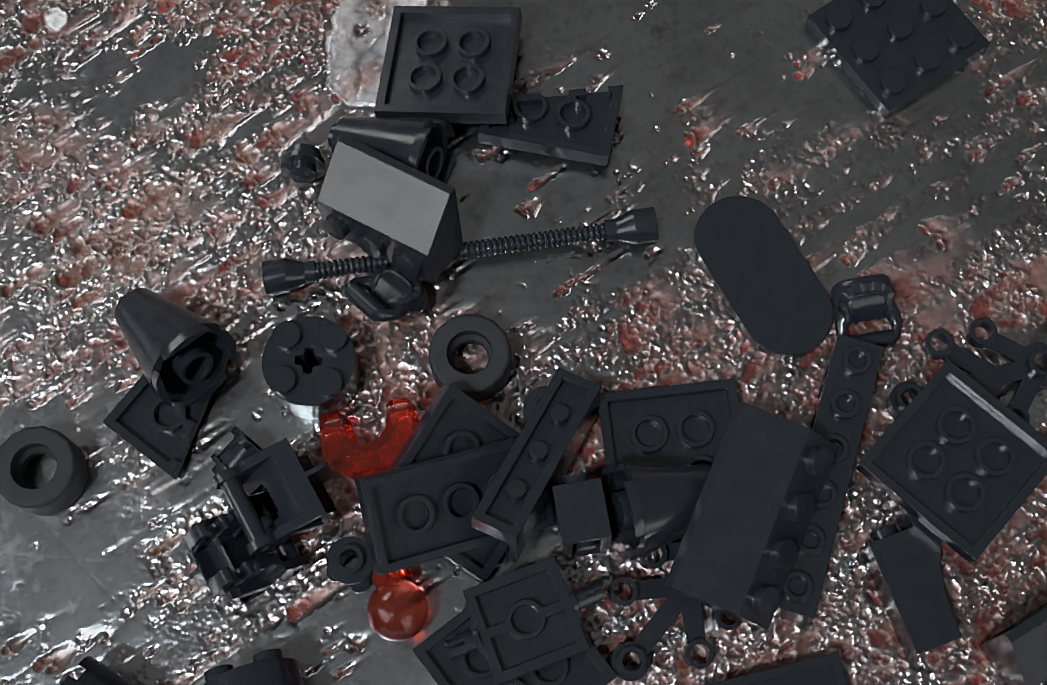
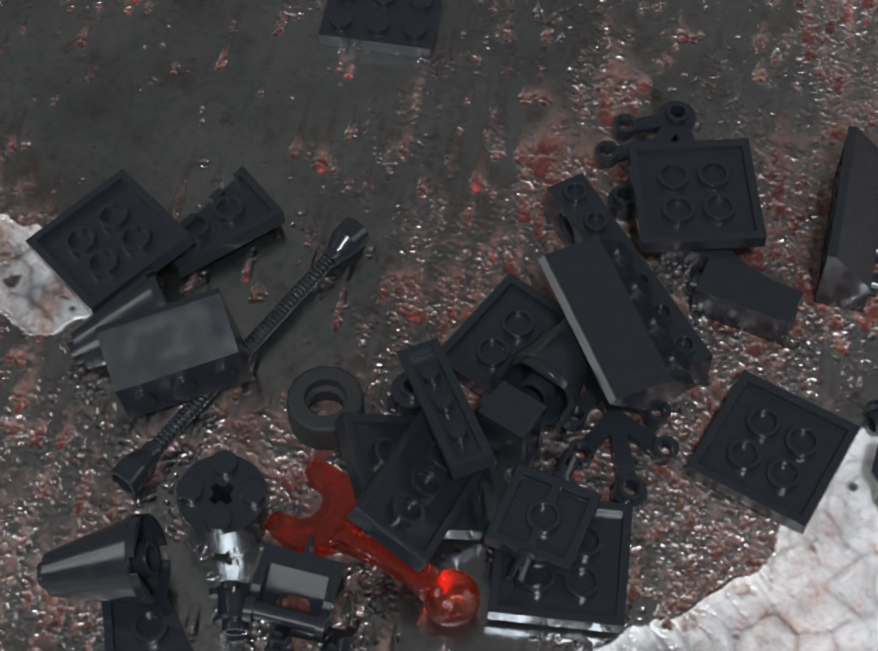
camera: 50 degrees left, 15 degrees down
black plate [281,143,325,183] -> none
black brick [326,536,374,594] -> none
black piece [344,264,428,322] -> none
black tile [694,196,833,359] -> none
black piece [831,274,902,348] -> none

